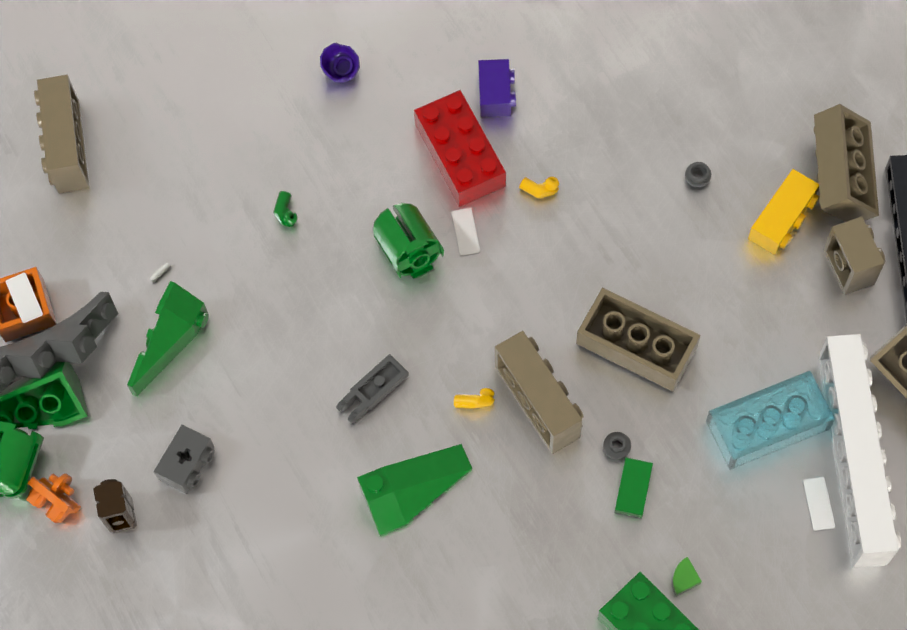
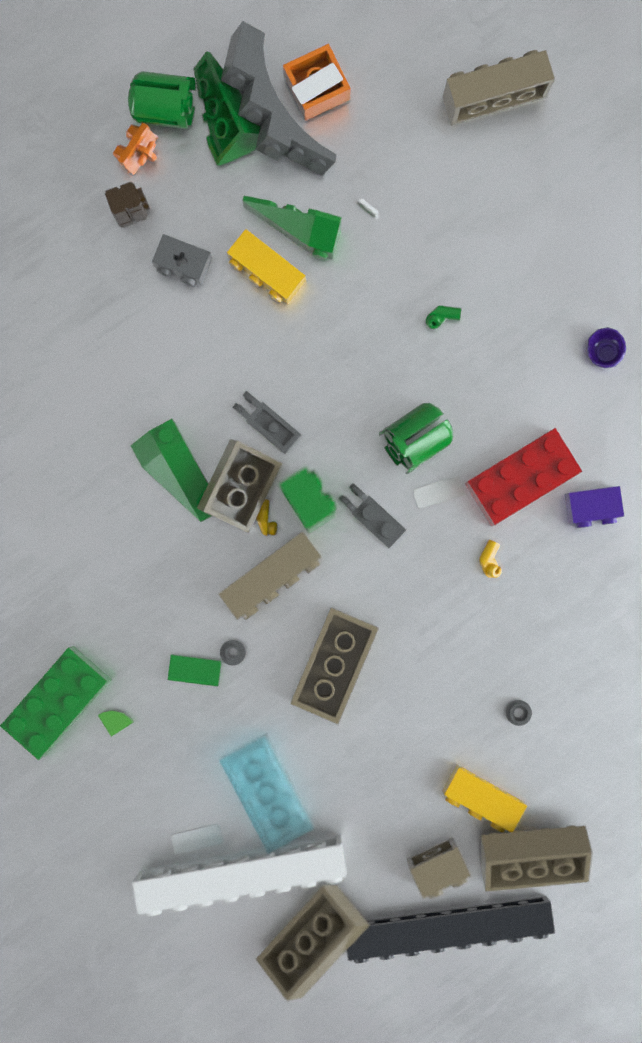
camera: 85 degrees right, 20 degrees up
none -> dark tan brick [197,439,282,533]
none -> yellow brick [227,229,306,304]
none -> green brick [279,467,337,534]
none -> dark grey hinge [339,483,406,548]

